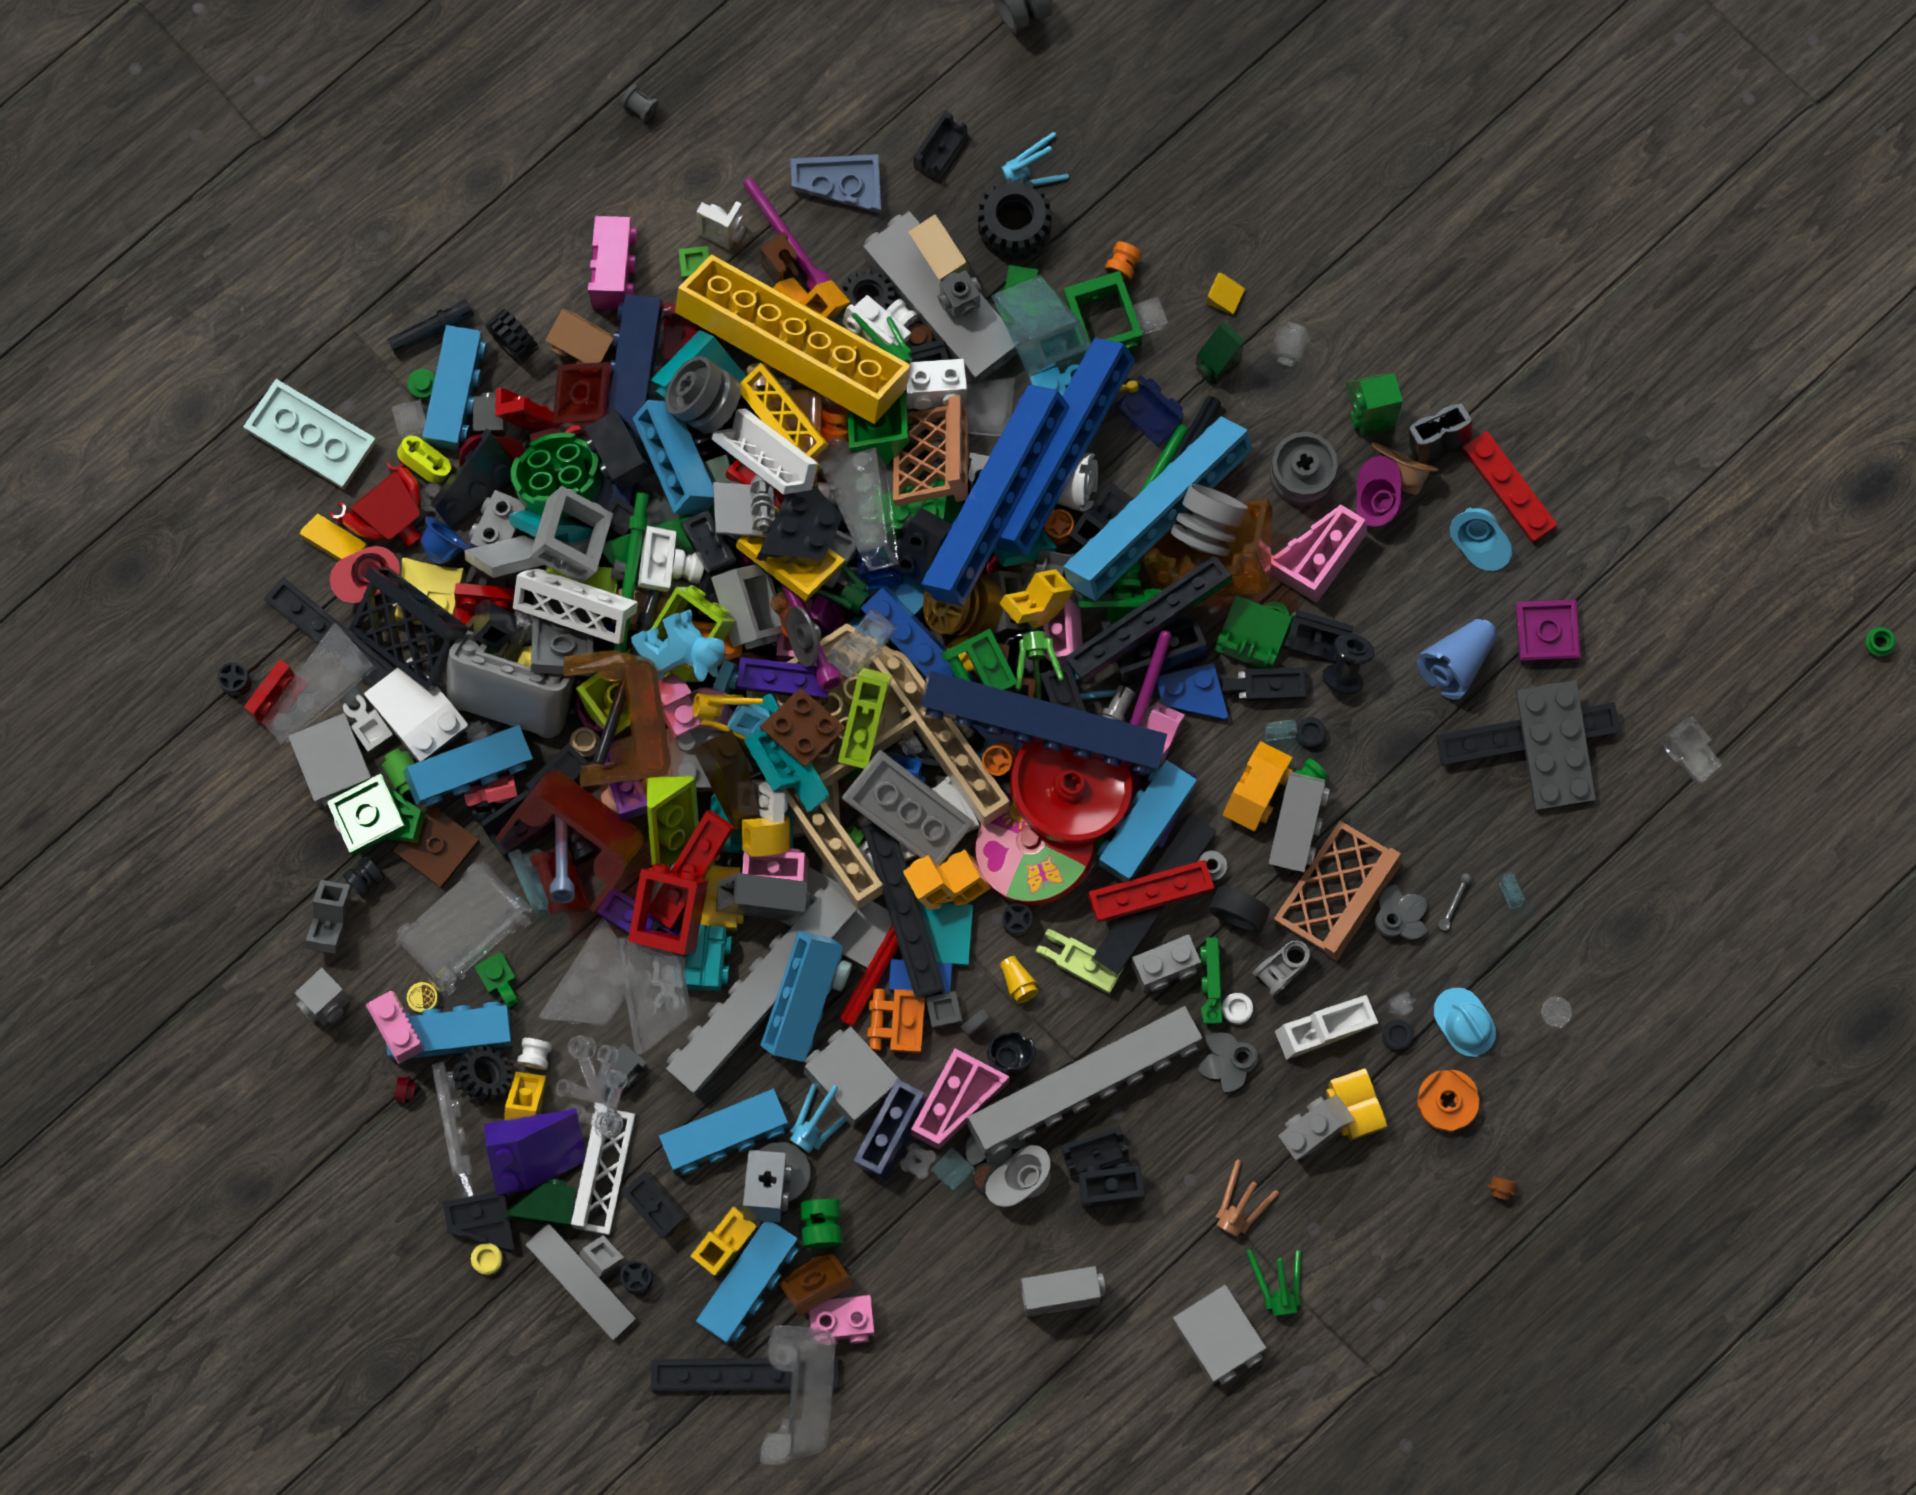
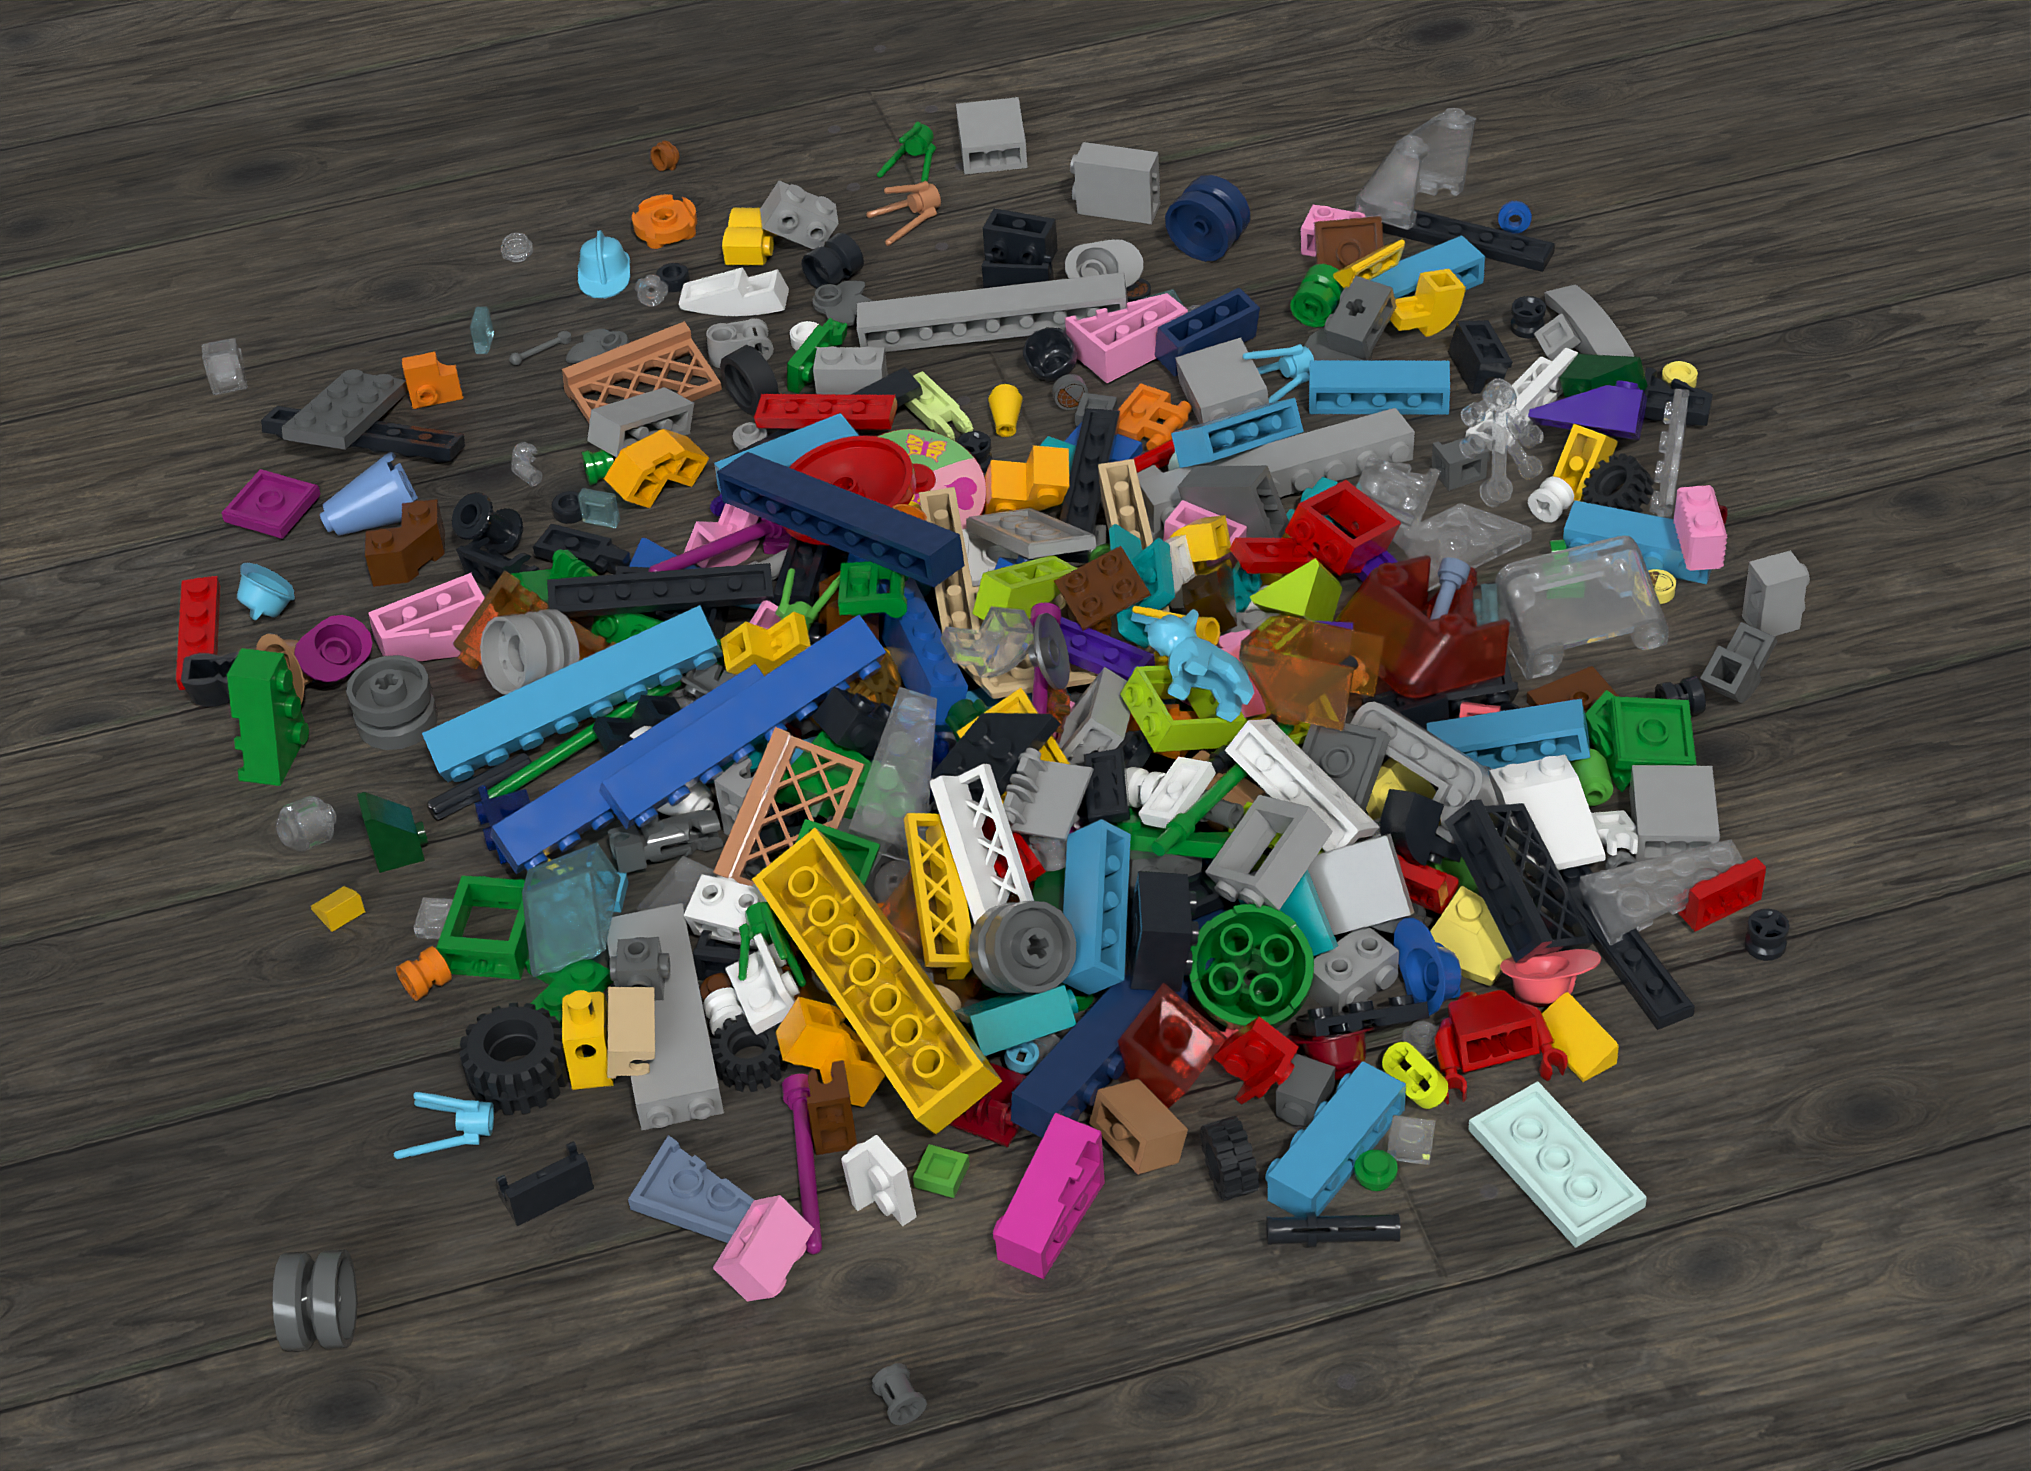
camera: 150 degrees left, 30 degrees down
none -> reddish brown brick [365,499,445,587]
none -> orange brick [402,352,463,409]
none -> clear arm [511,442,543,486]
none -> yellow torso [562,990,614,1090]
none -> bright pink brick [713,1195,814,1302]
none -> black wheel [801,233,864,289]
none -> dark blue wheel [1165,175,1250,261]
none -> yellow slope [1333,239,1405,288]
none -> blue plate [1498,201,1532,234]

